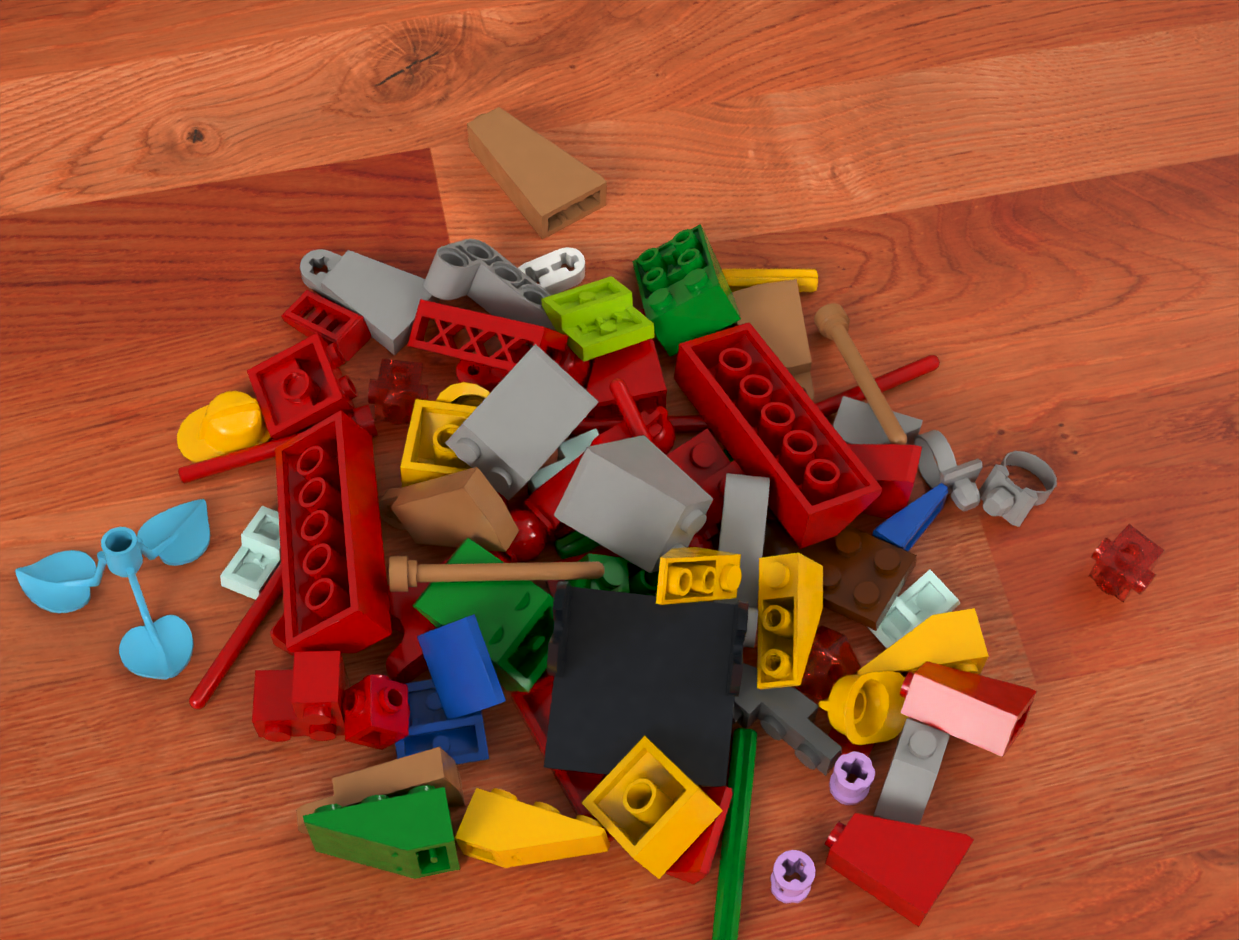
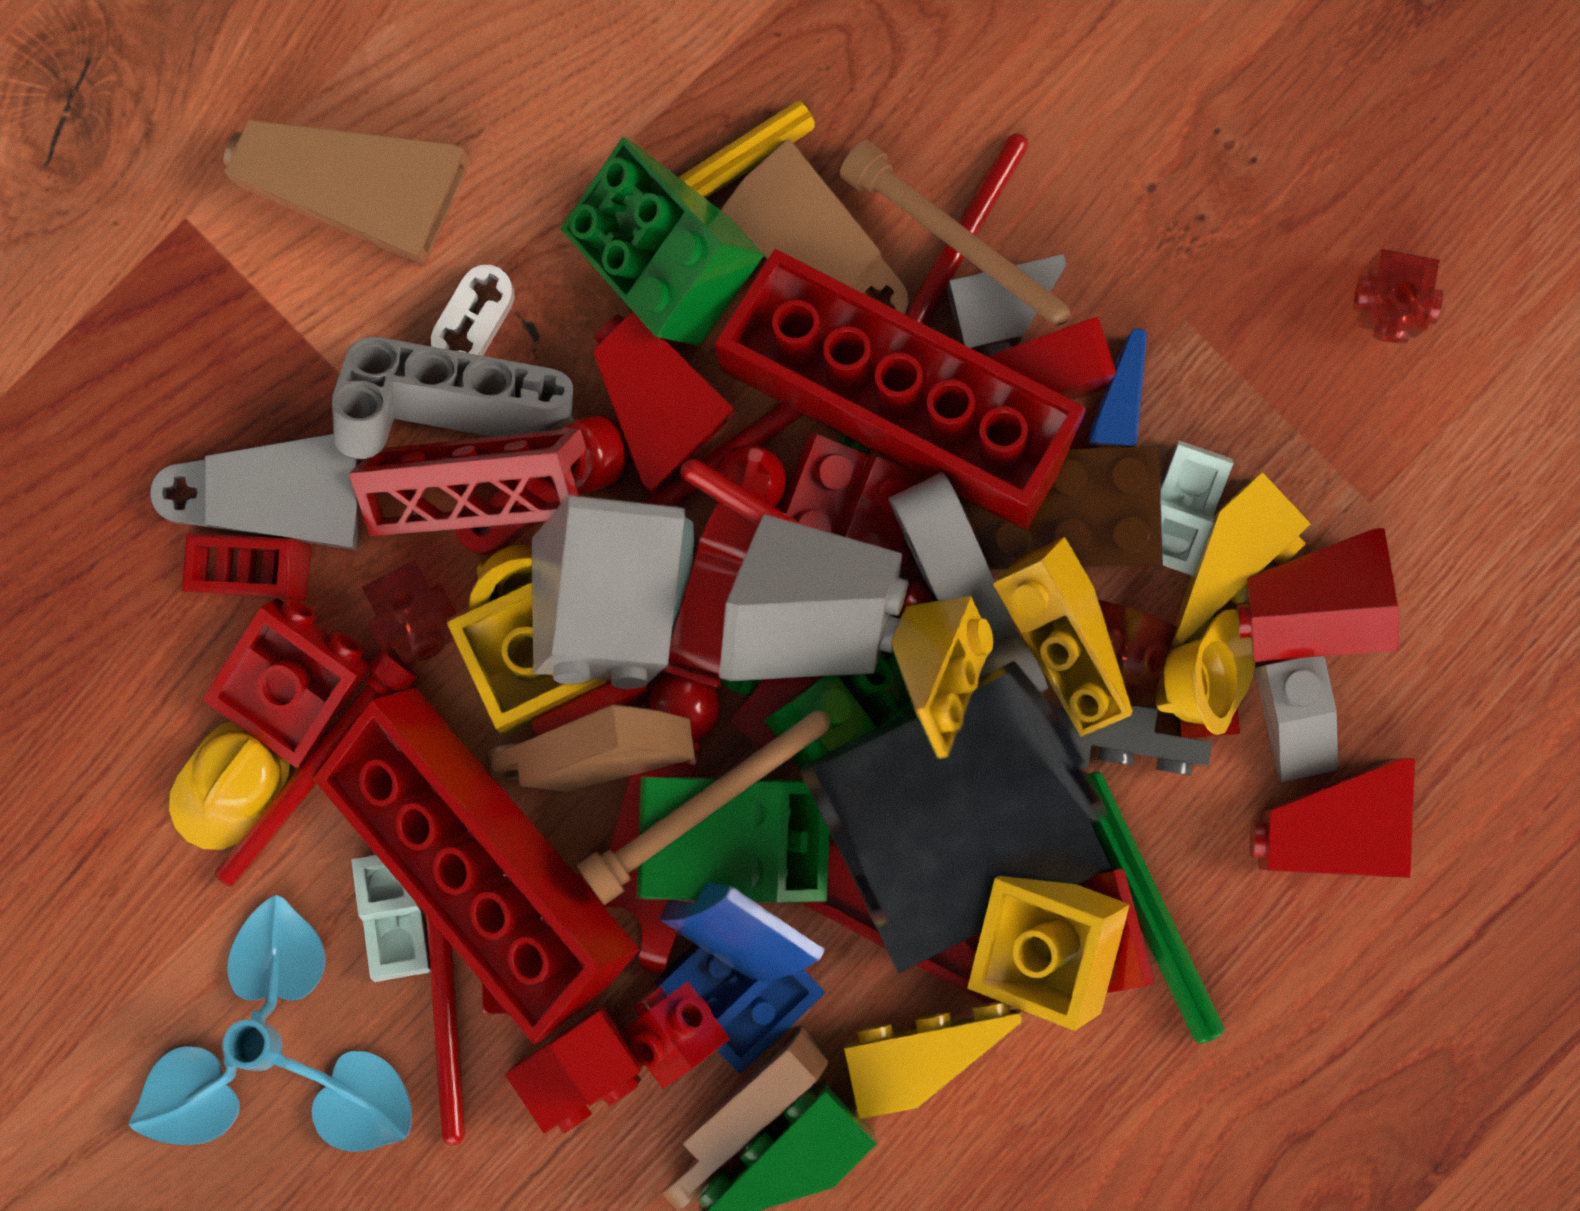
camera: 30 degrees left, 25 degrees up
lime slope [541,276,655,362] -> none
lavender bush [770,850,816,904] -> none
lavender bush [829,751,875,805] -> none
light grey piece [913,430,983,511] -> none
light grey piece [979,451,1057,527] -> none

